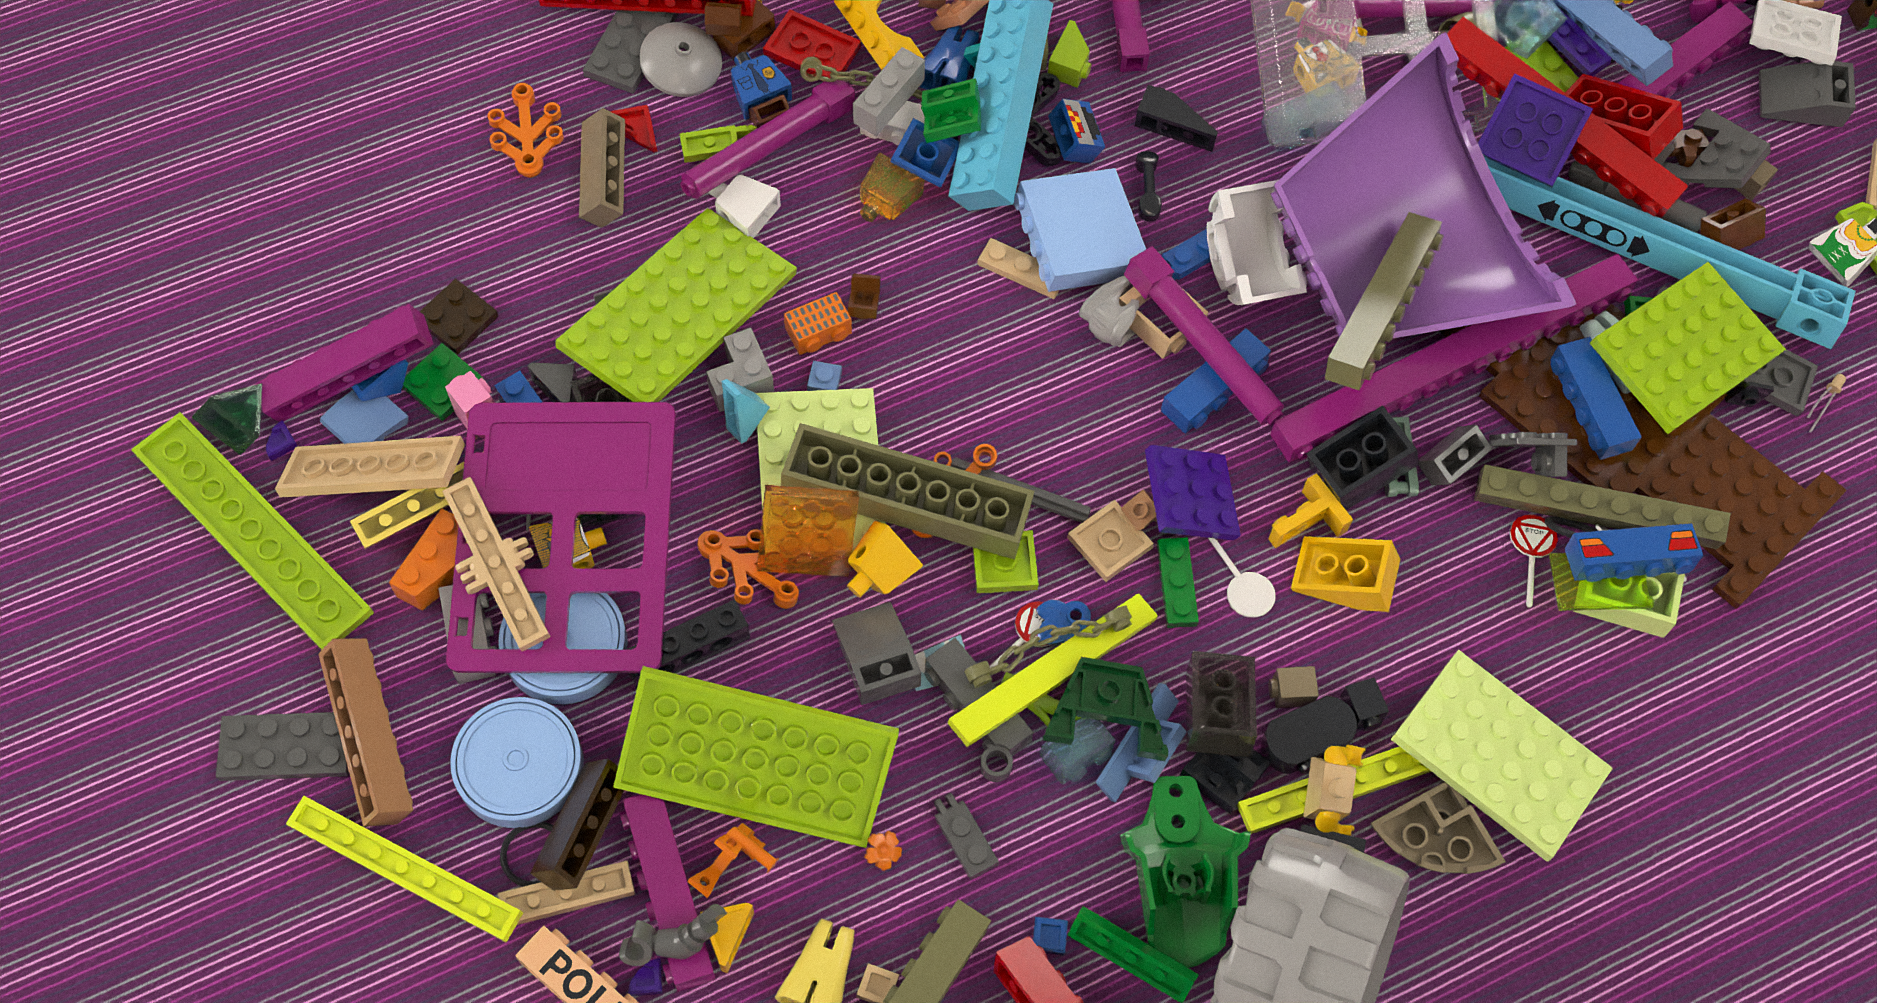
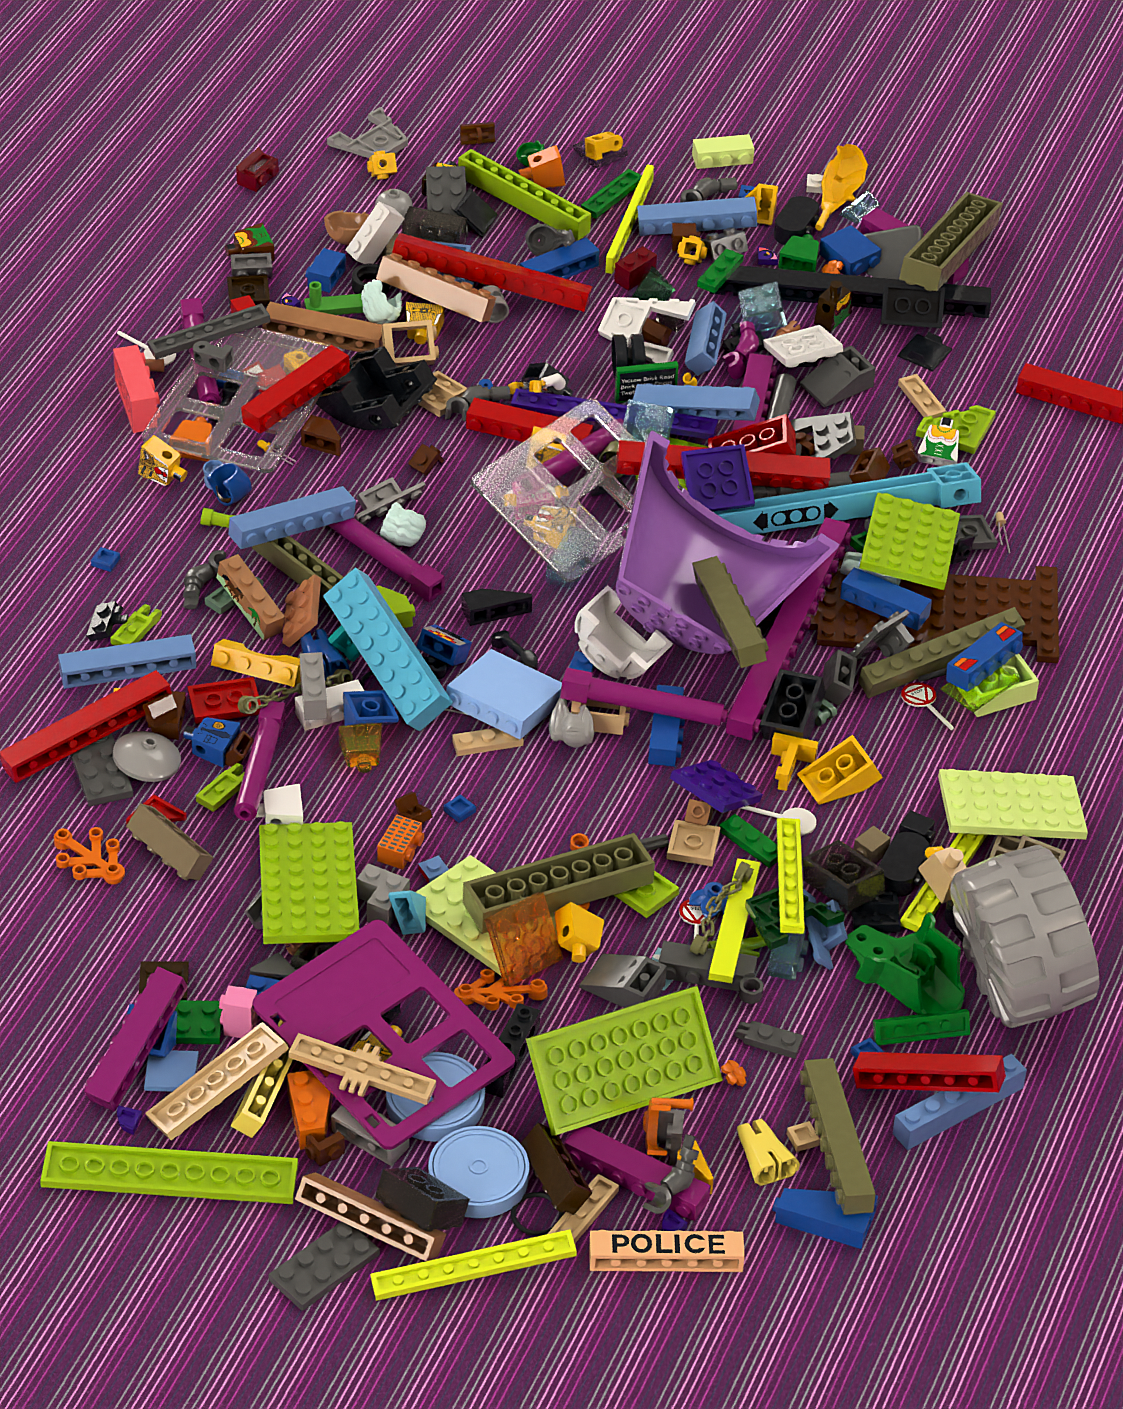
camera: 40 degrees left, 20 degrees down
clear green slope [192,383,263,455] -> none
green slope [921,78,981,143] -> none
none -> reddish brown bracket [304,1131,345,1167]
none -> clear smoke brick [375,1167,470,1232]
none -> blue tile [443,794,476,823]
none -> flat silver bracket [657,1109,684,1165]
none -> dark grey piece [766,374,796,420]
none -> neon yellow tile [776,818,805,934]
none -> reddish brown bracket [891,439,919,470]

